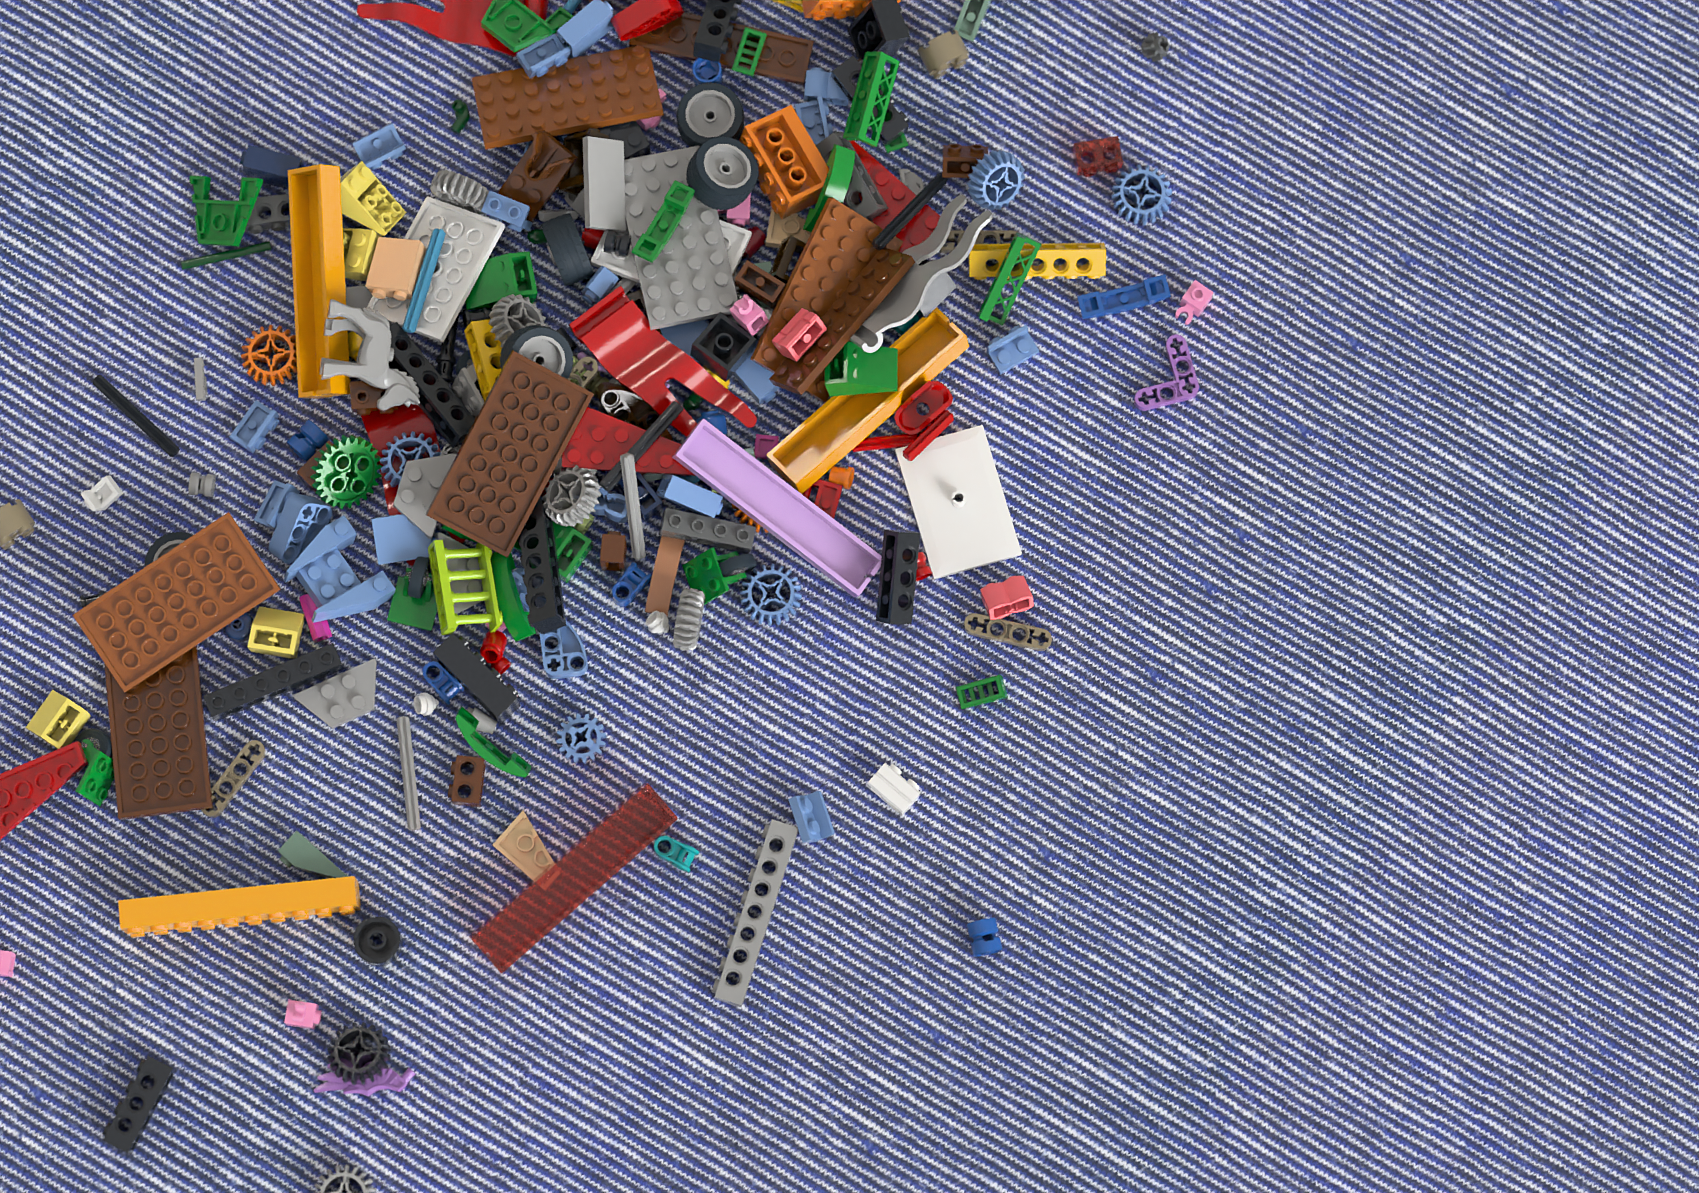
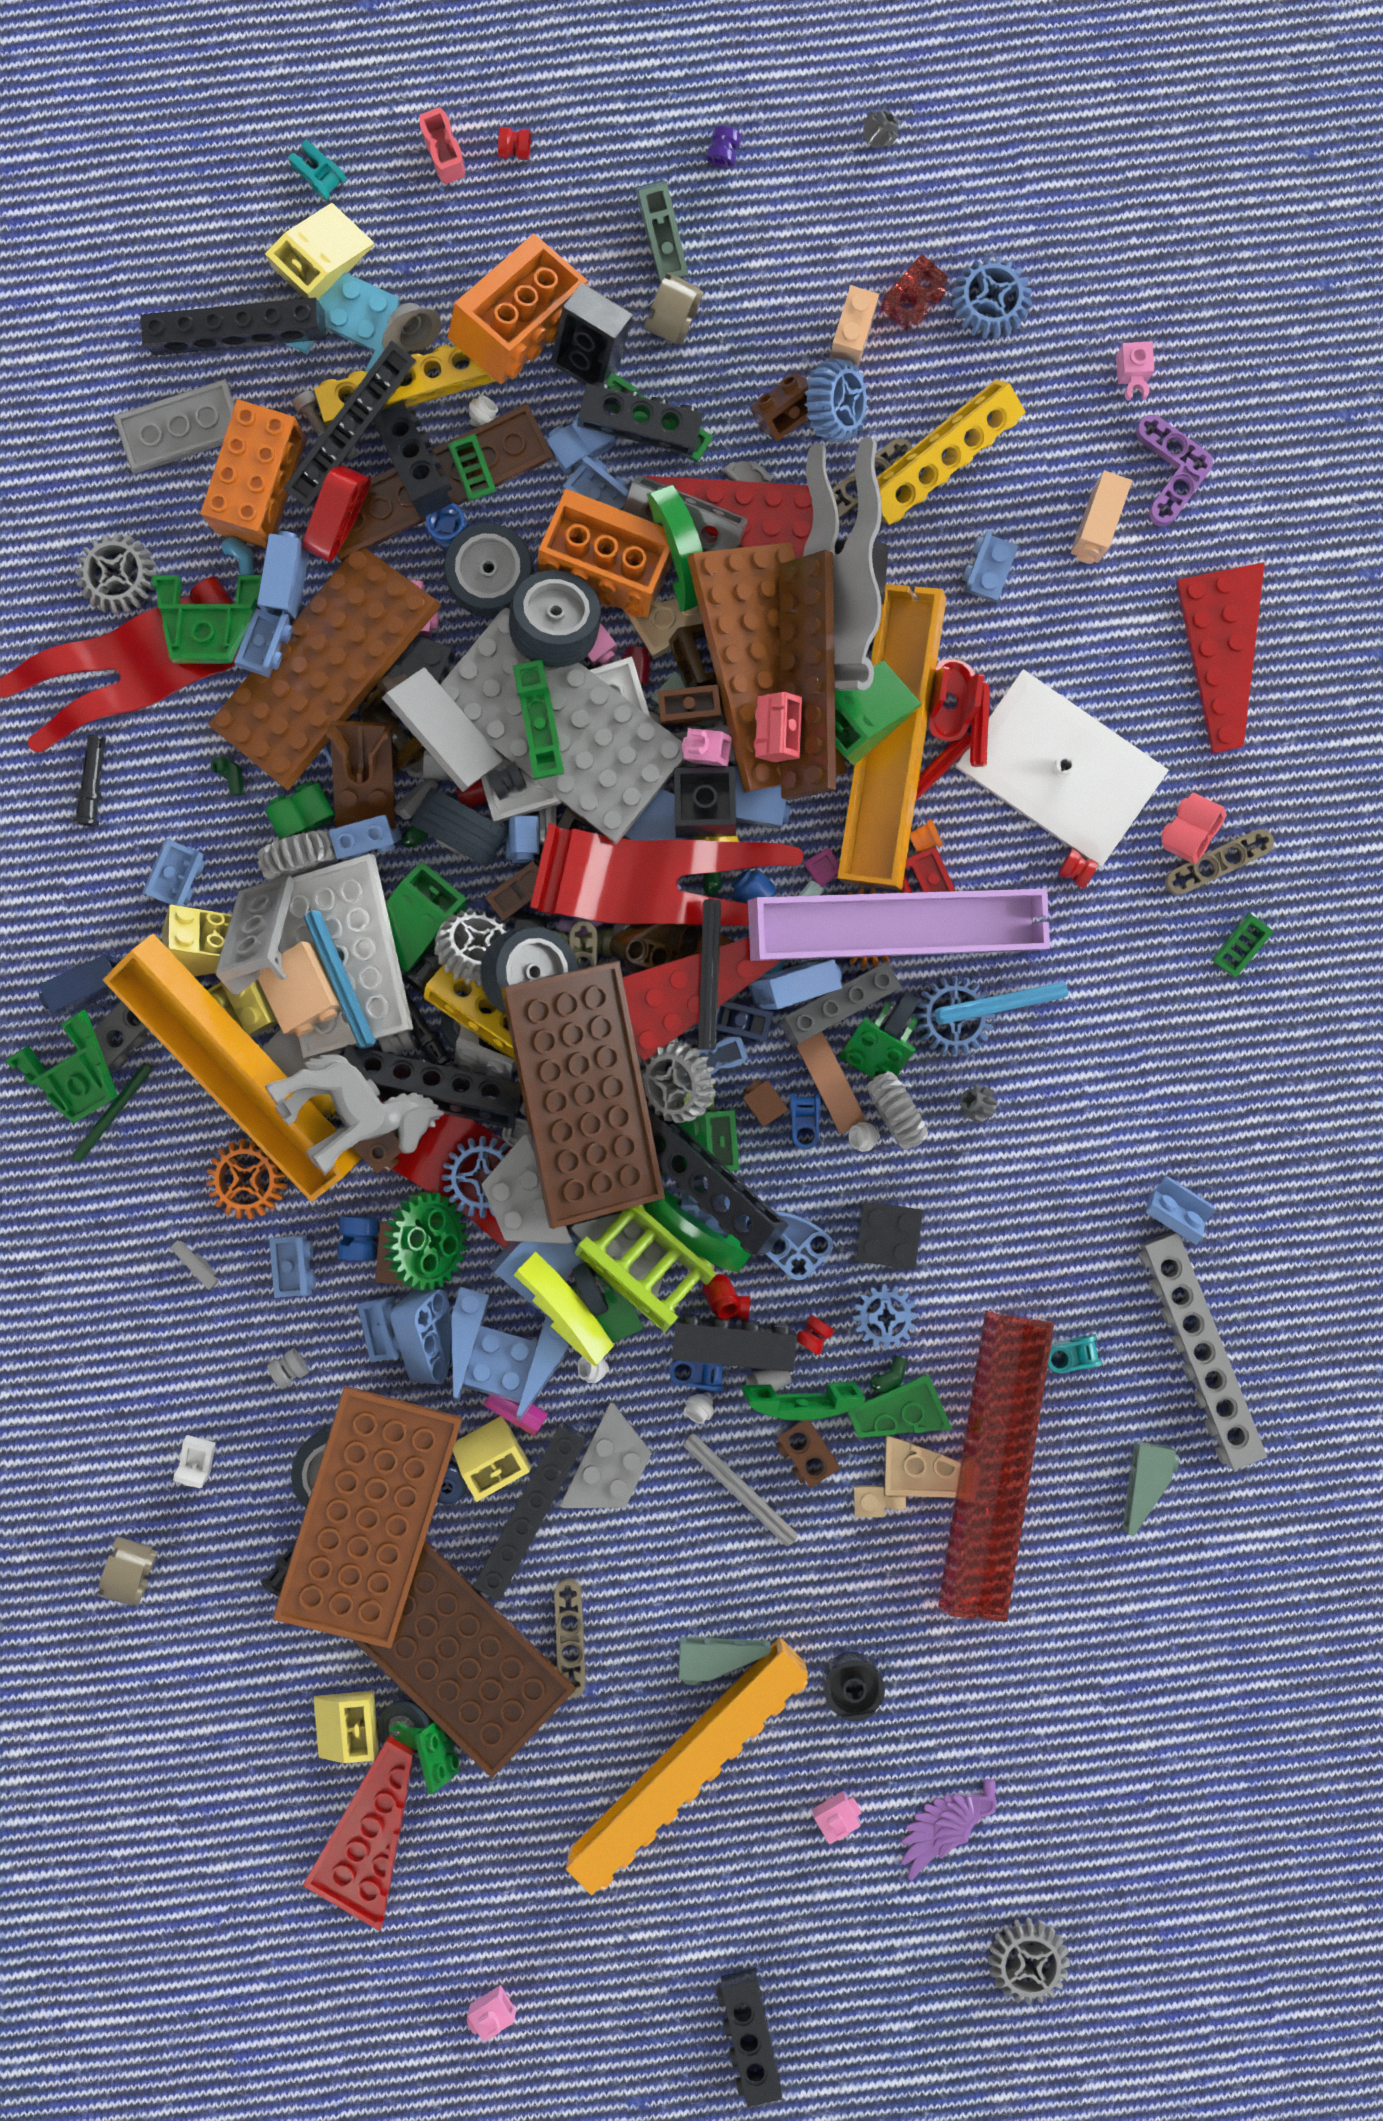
camera: 40 degrees left, 10 degrees up
black axle [92,374,180,457] -> none
black gear [327,1022,391,1086] -> none
light grey axle [620,453,646,560] -> none
green fence [843,52,900,147] -> none
white brick [867,763,920,816] -> none
black axle [872,173,948,251] -> none
black brick [876,529,920,624] -> none
green fence [978,232,1042,326] -> none
blue slope [1077,274,1171,319] -> none
none -> black pin [72,735,106,827]
none -> light grey plate [215,874,295,995]
none -> green brick [265,782,335,840]
none -> light grey wheel [378,1030,416,1054]
none -> white plate [469,395,498,427]
none -> reddish brown brick [485,861,538,921]
none -> neon yellow slope [514,1251,614,1367]
none -> white plate [578,1356,609,1383]
none -> red wheel [797,1314,836,1355]
none -> light nougat brick [830,285,879,368]
none -> green wing [847,1373,953,1438]
none -> black brick [853,1200,923,1269]
none -> tan plate [854,1485,906,1517]
none -> dark green arm [870,1355,908,1393]
none -> dark azure axle [934,982,1069,1025]
none -> dark grey gear [960,1084,998,1123]
none -> light nougat brick [1070,470,1132,564]
none -> sand green slope [1122,1441,1179,1536]
none -> red wing [1176,562,1265,754]

